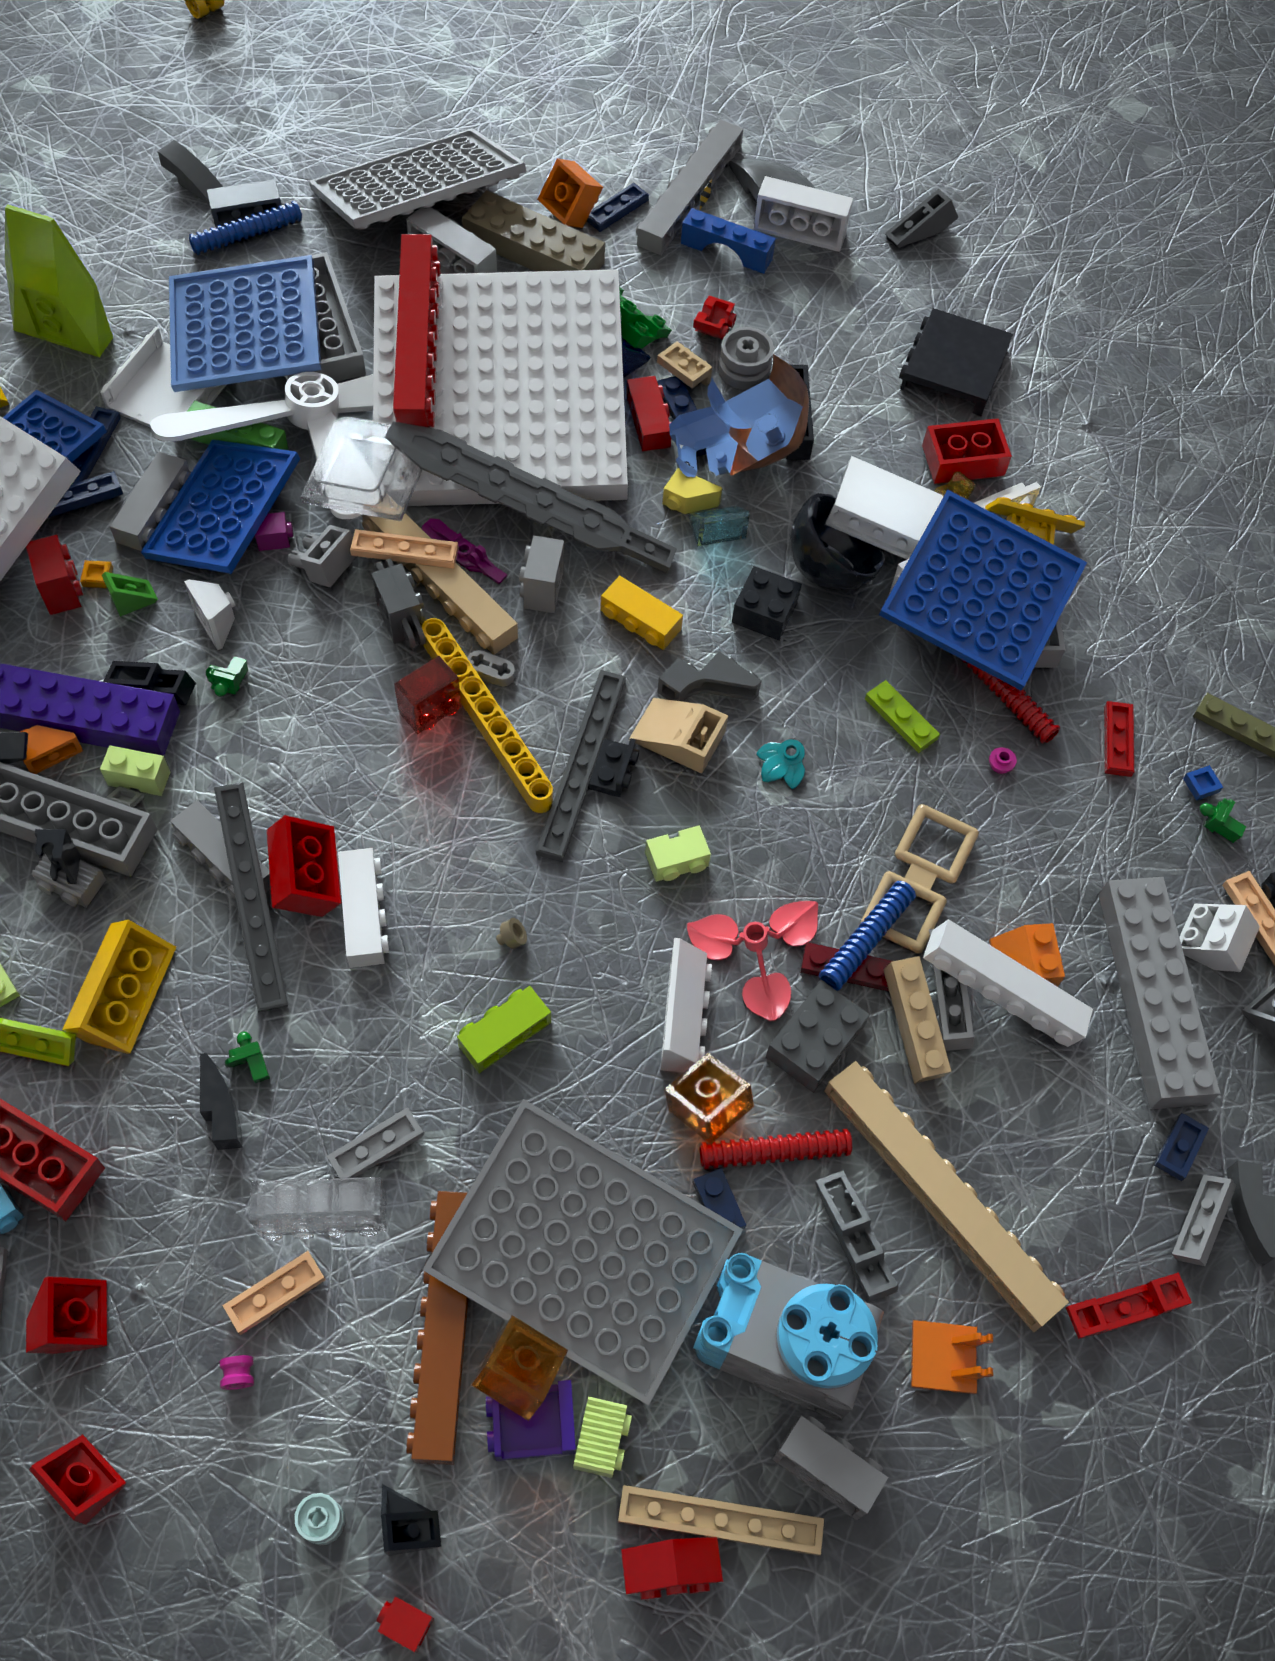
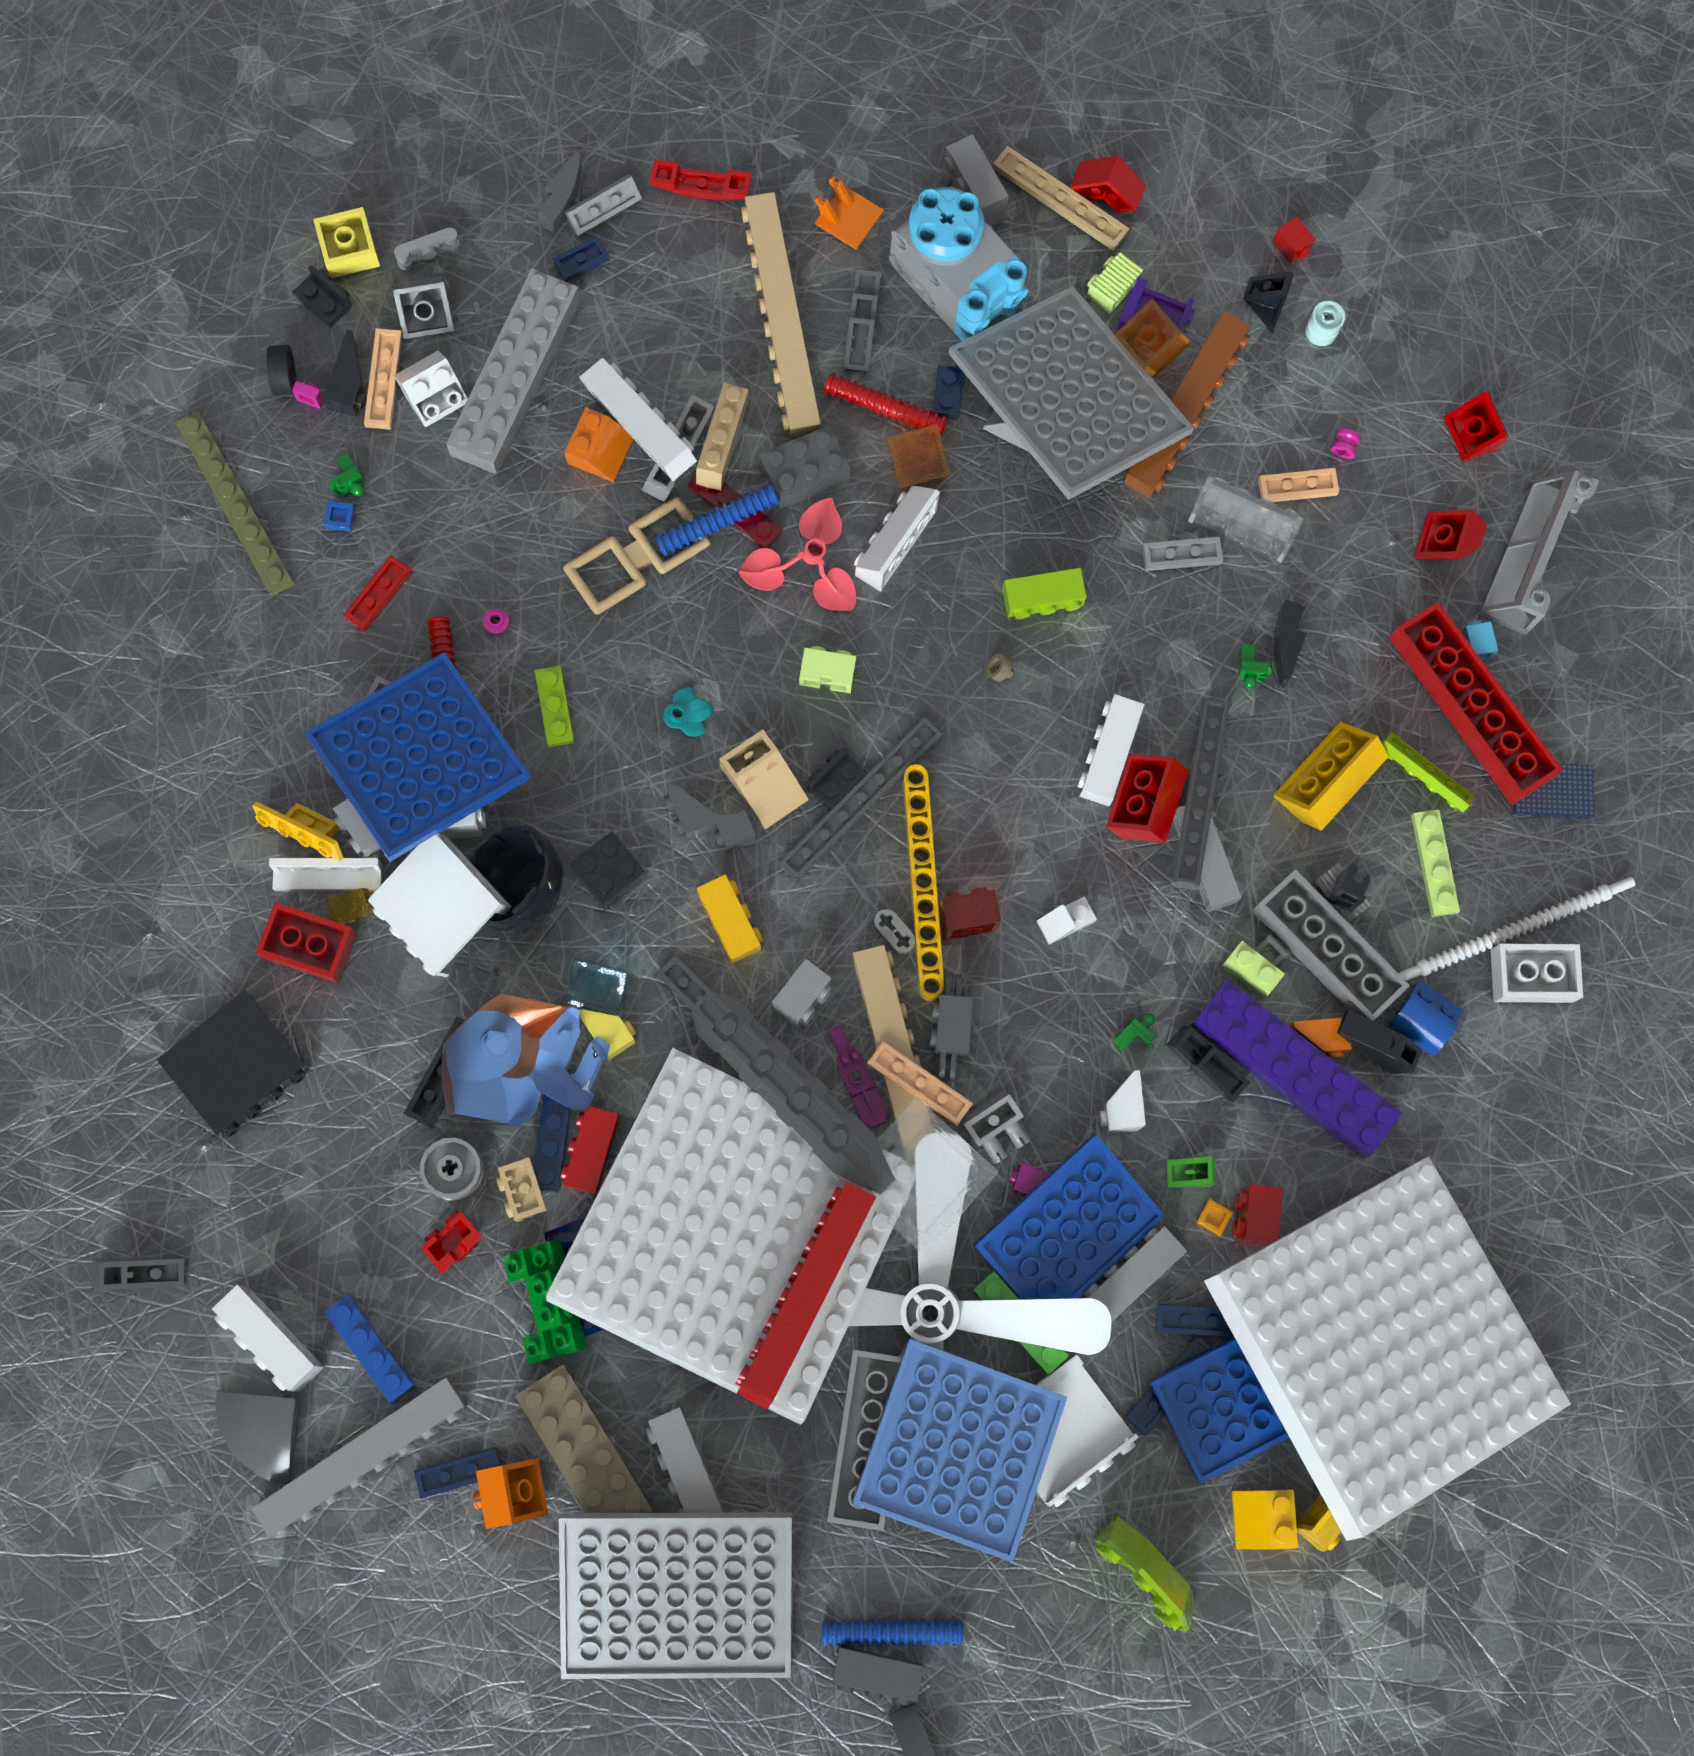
camera: 155 degrees left, 15 degrees up
none -> white slope [1037,896,1097,945]

